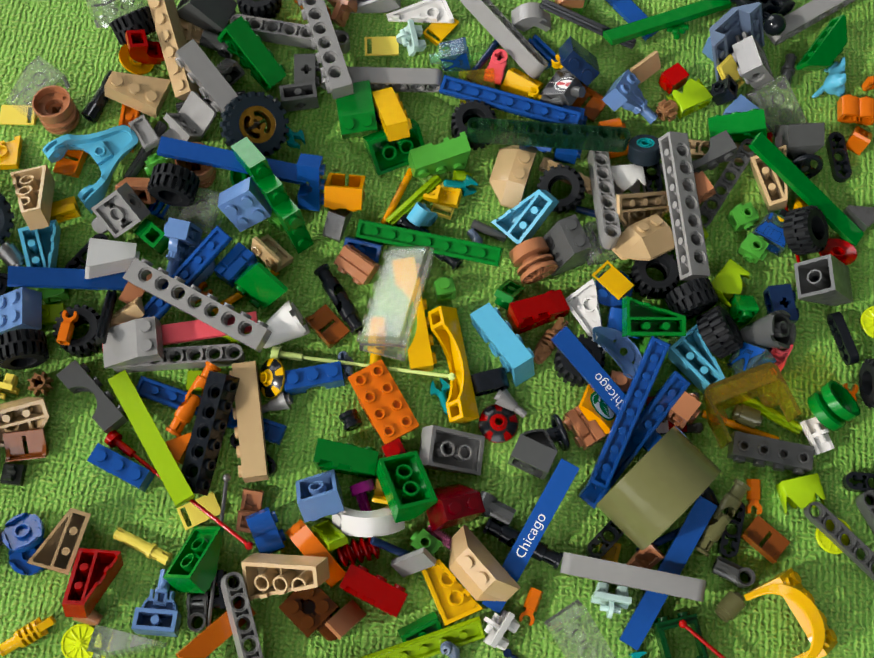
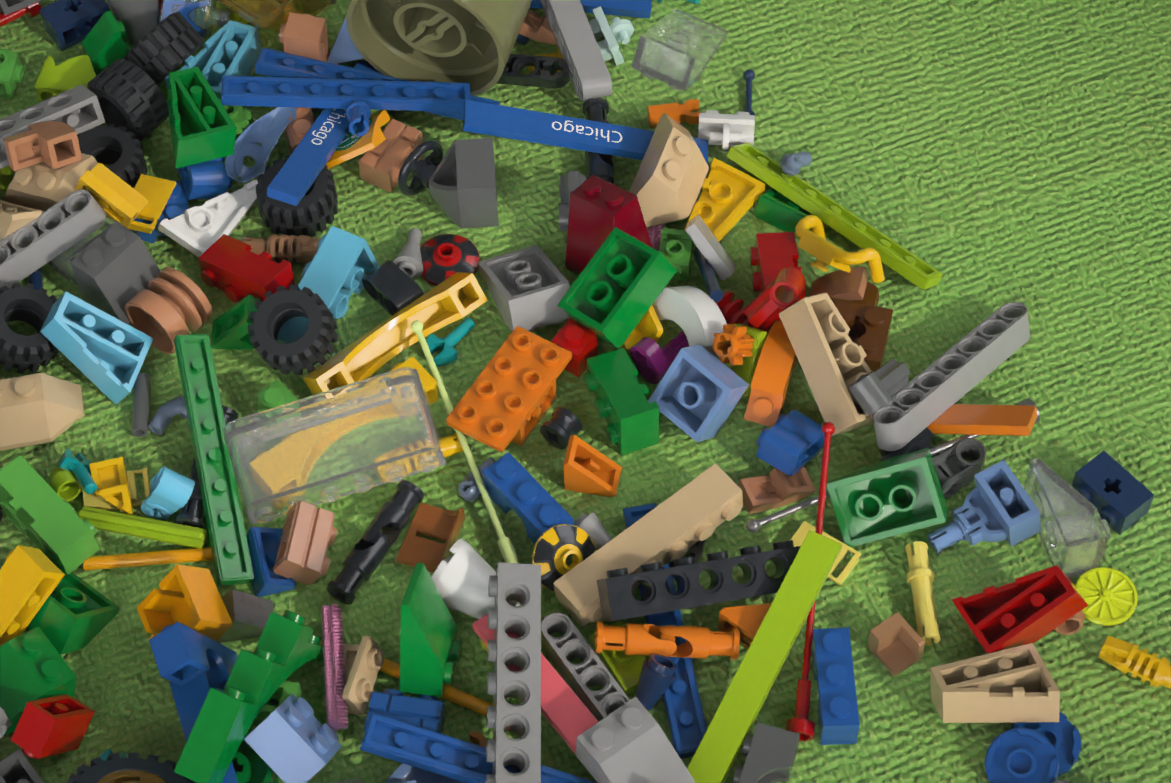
camera: 115 degrees left, 15 degrees down
none -> nougat brick [3,121,83,171]
none -> red brick [11,694,95,759]
none -> yellow panel [75,163,149,228]
none -> black tyre [248,284,338,375]
none -> bright pink axle [321,604,349,731]
none -> blue pin [346,101,371,136]
none -> orange slope [563,435,622,497]
none -> dark blue cone [635,654,677,710]
none -> orange gear [712,324,754,365]
none -> red piece [744,267,806,330]
none -> yellow piece [795,215,885,283]
none -> dark grey piece [848,358,910,416]
none -> medium nougat panel [867,612,925,676]

